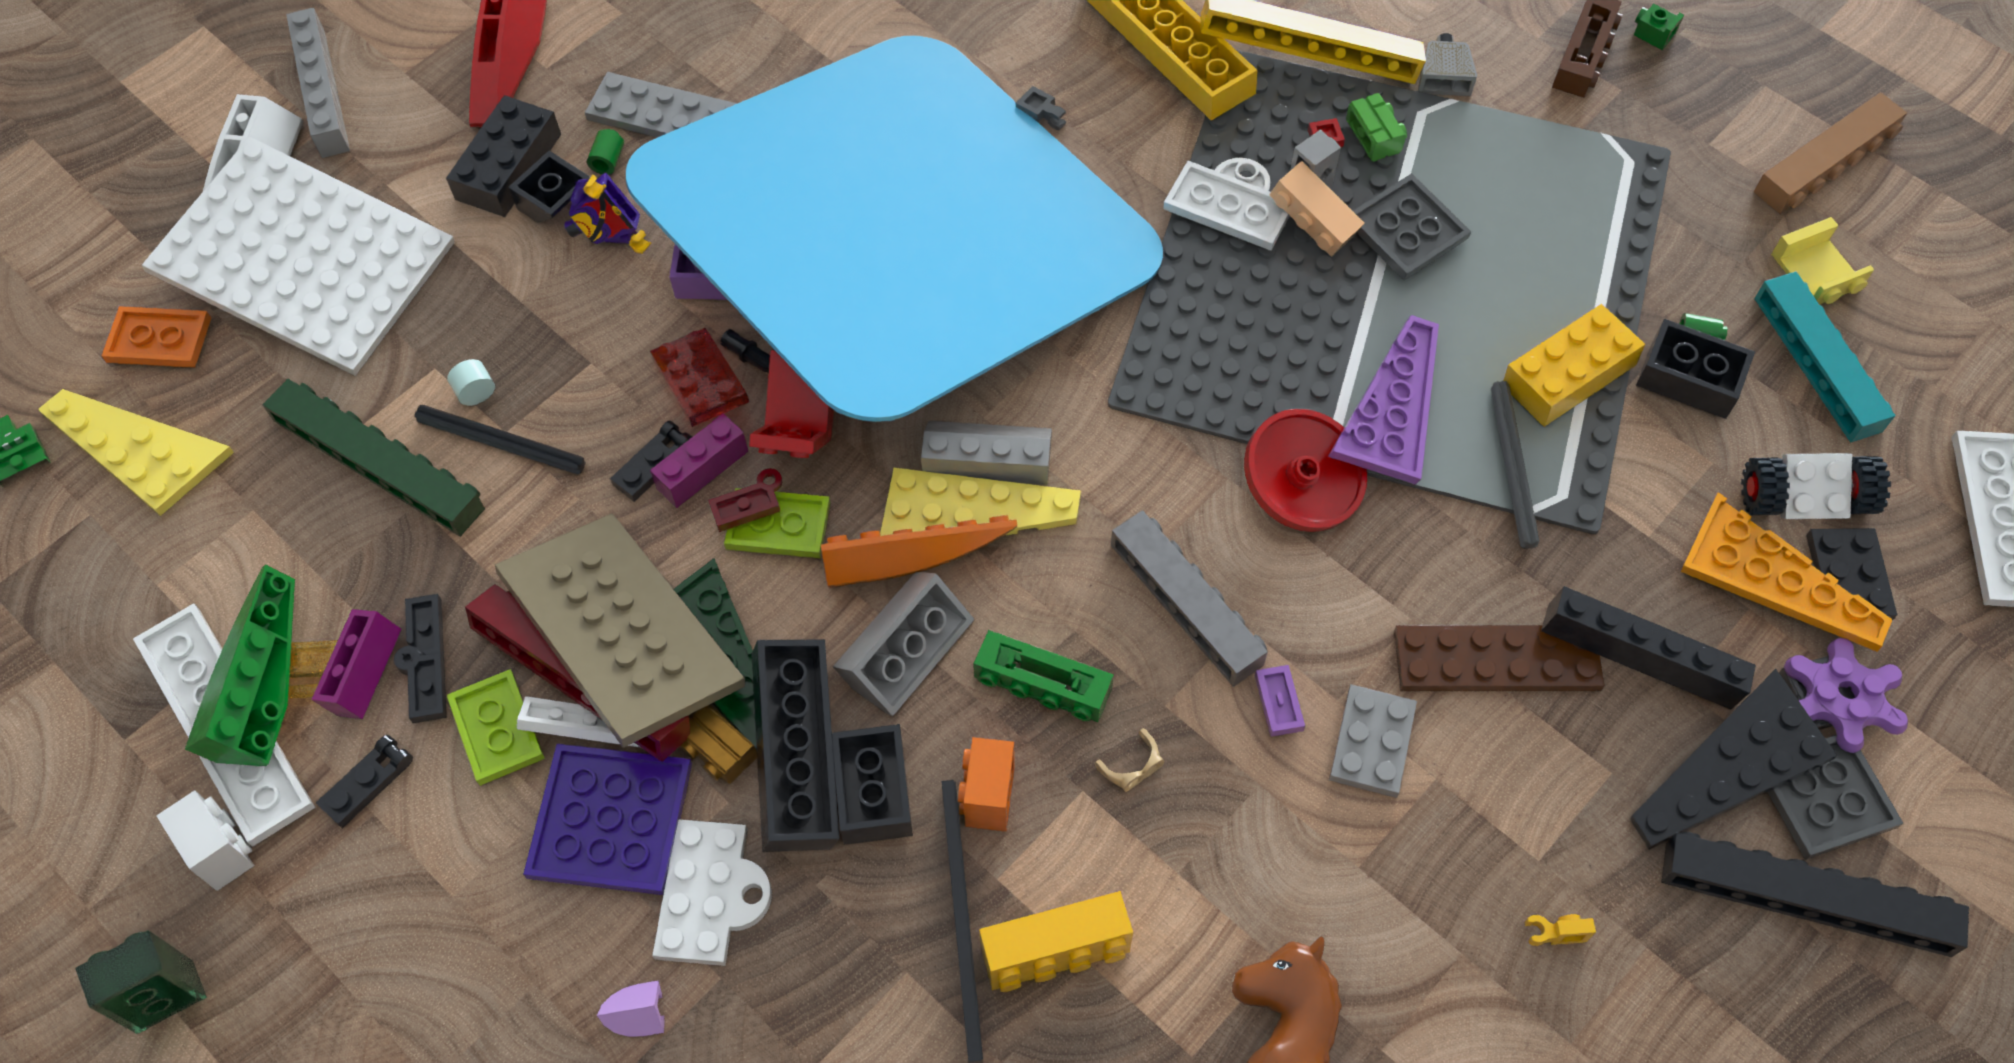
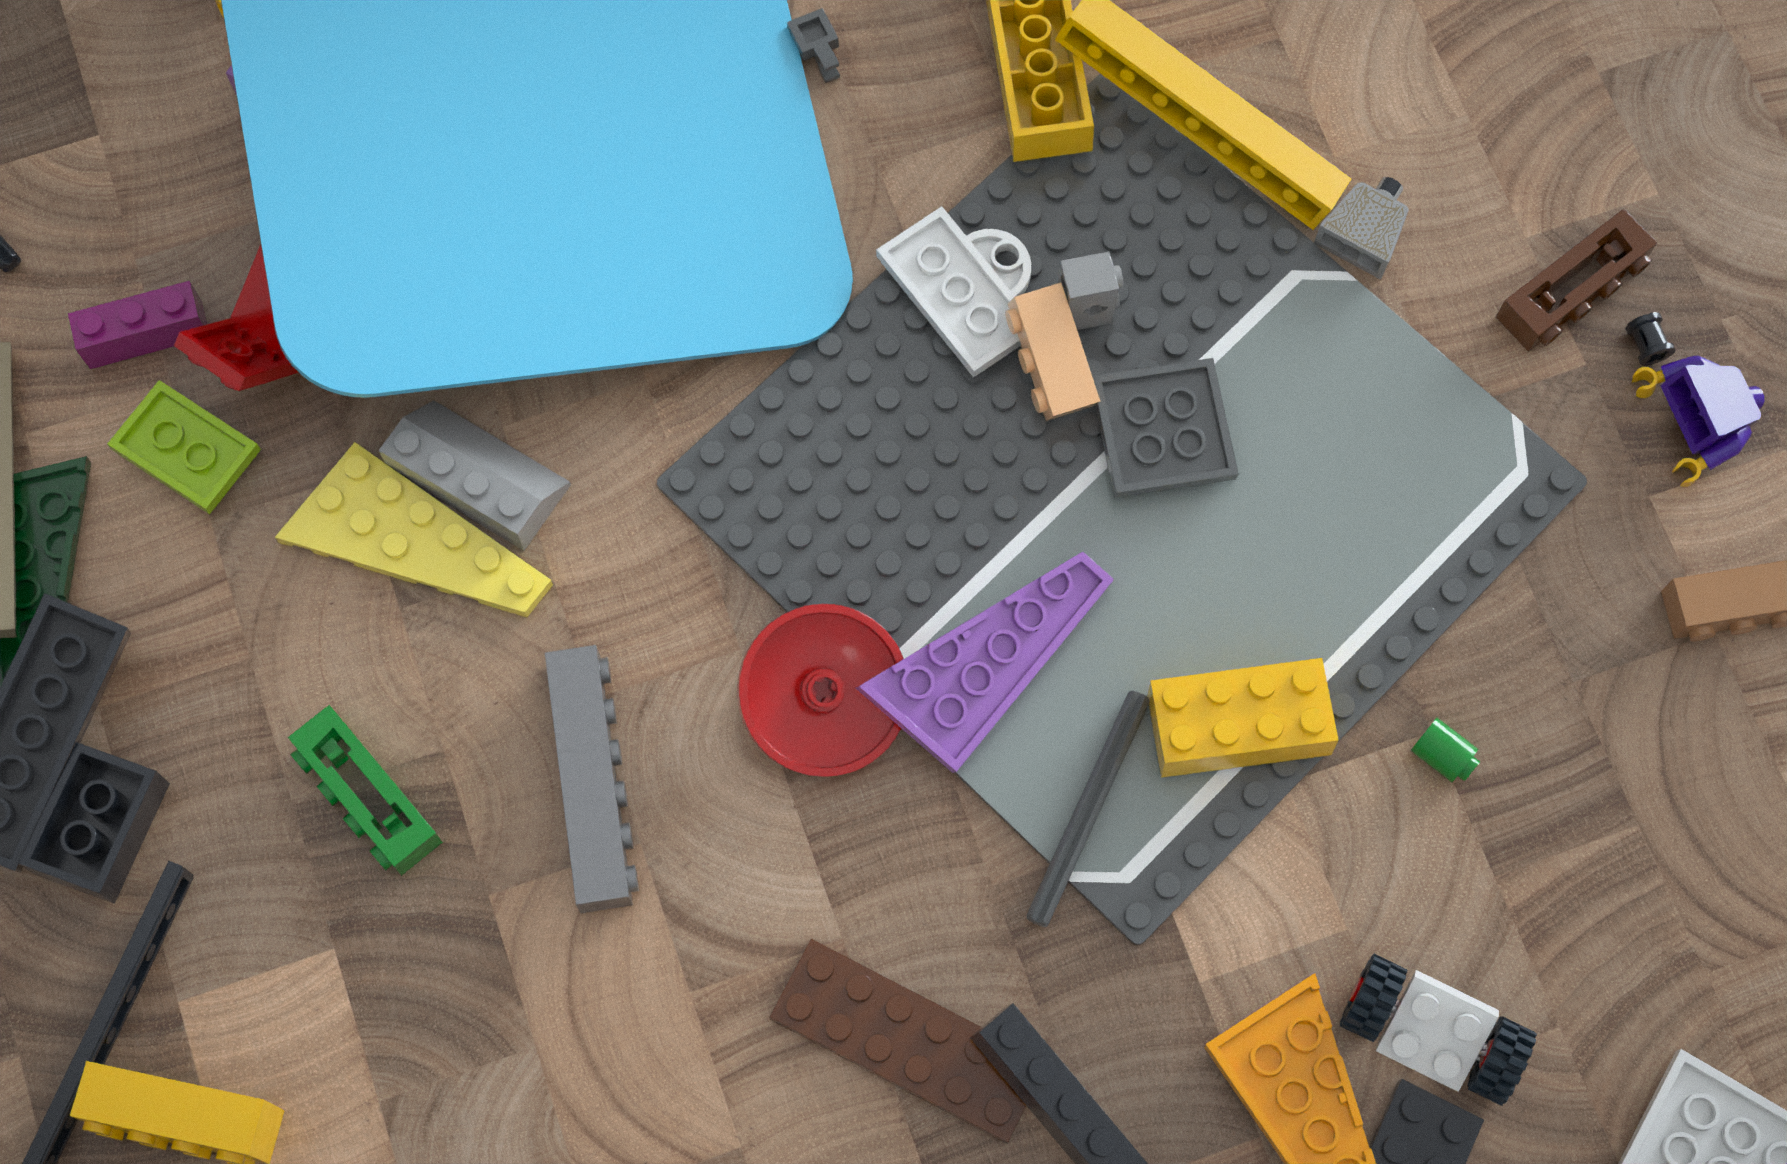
camera: 25 degrees right, 10 degrees up
black plate [610,420,692,502] -> none
clear red plate [650,328,750,427] -> none
dark red hinge [708,468,783,532] -> none
orange wedge [821,515,1017,588] -> none
light grey slope [833,571,974,716] -> none
orange brick [958,737,1015,832] -> none
tan cap [1095,728,1164,792] -> none
medium lavender plate [1255,665,1305,737] -> none
red plate [1308,118,1345,148] -> none
light grey plate [1329,684,1417,798] -> none
bright green brick [1346,93,1407,162] -> none
green brick [1634,3,1684,50] -> none
black brick [1636,319,1755,419] -> none
teal brick [1754,271,1896,443] -> none
light yellow panel [1771,217,1874,305] -> none
none -> black bush [1625,312,1676,366]
none -> dark purple torso [1632,356,1765,487]

